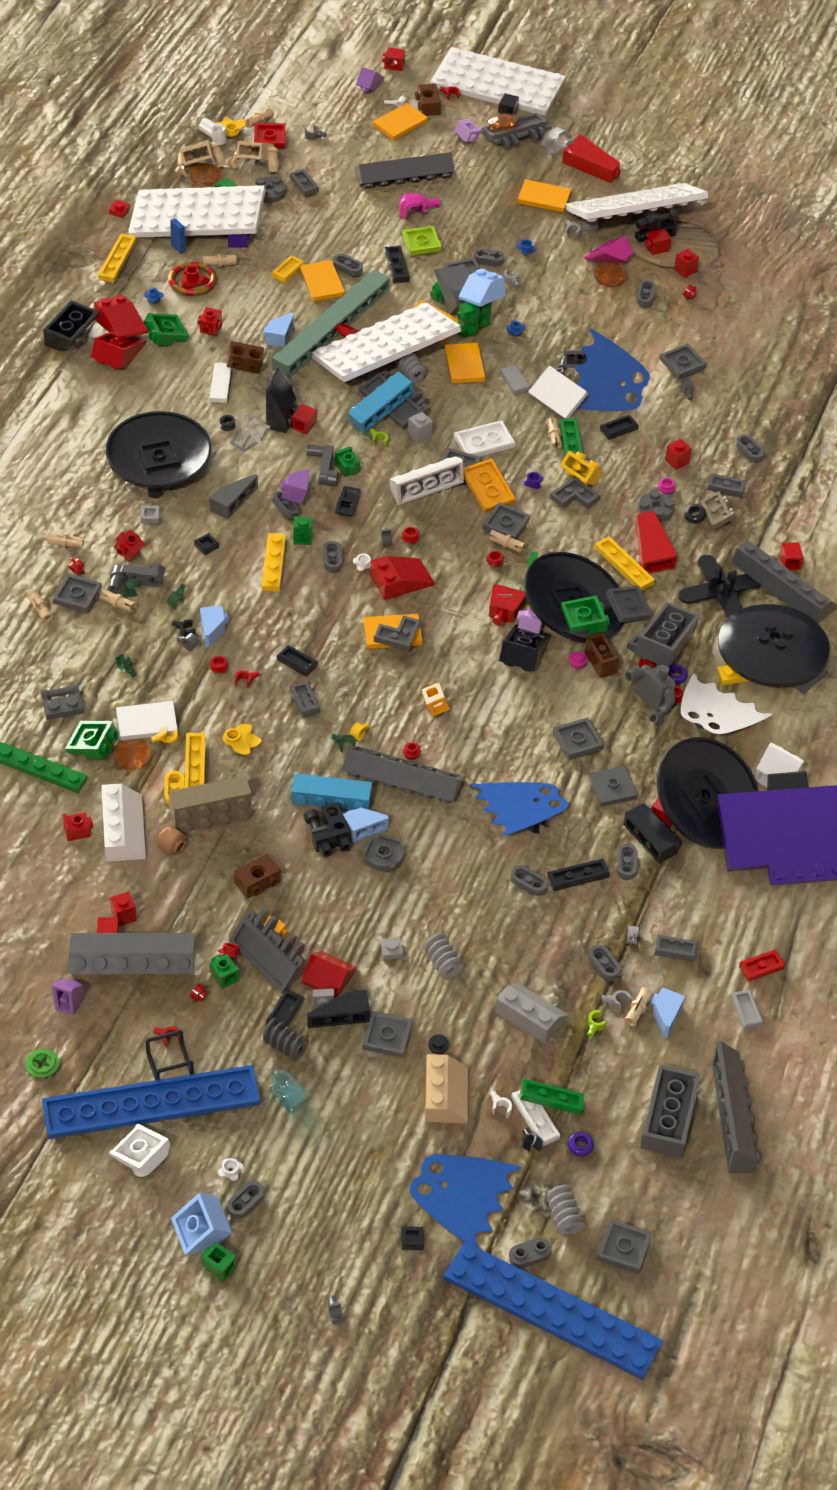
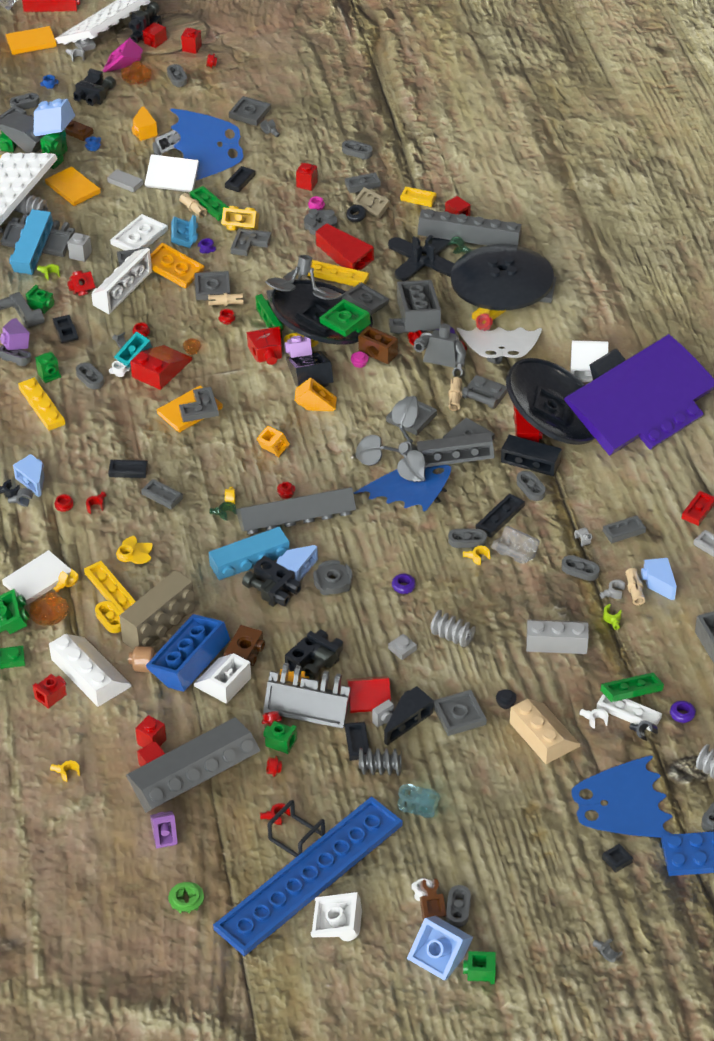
camera: 30 degrees left, 5 degrees down
none -> yellow piece [50,760,80,782]
none -> reddish brown plate [65,120,94,141]
none -> red brick [67,270,95,296]
none -> black hips [73,69,116,106]
none -> teal slope [114,331,152,367]
none -> light orange slope [132,106,158,141]
none -> blue slope [146,614,231,692]
none -> dark azure bracket [171,215,198,248]
none -> clear orange plate [183,338,201,355]
none -> white slope [194,653,251,704]
none -> dark grey plant [265,255,344,300]
none -> black hips [285,629,343,680]
none -> light orange slope [294,378,337,411]
none -> plant [356,396,426,482]
none -> dark purple piece [392,574,416,594]
none -> yellow tile [400,187,437,207]
none -> dark grey brick [417,432,495,467]
none -> reddish brown plate [419,878,446,920]
none -> clear green piece [448,237,472,254]
none -> tan pin [448,377,463,411]
none -> dark grey plate [462,375,508,409]
none -> yellow piece [463,546,490,565]
none -> red plate [476,313,493,331]
none -> clear bracket [491,526,540,563]

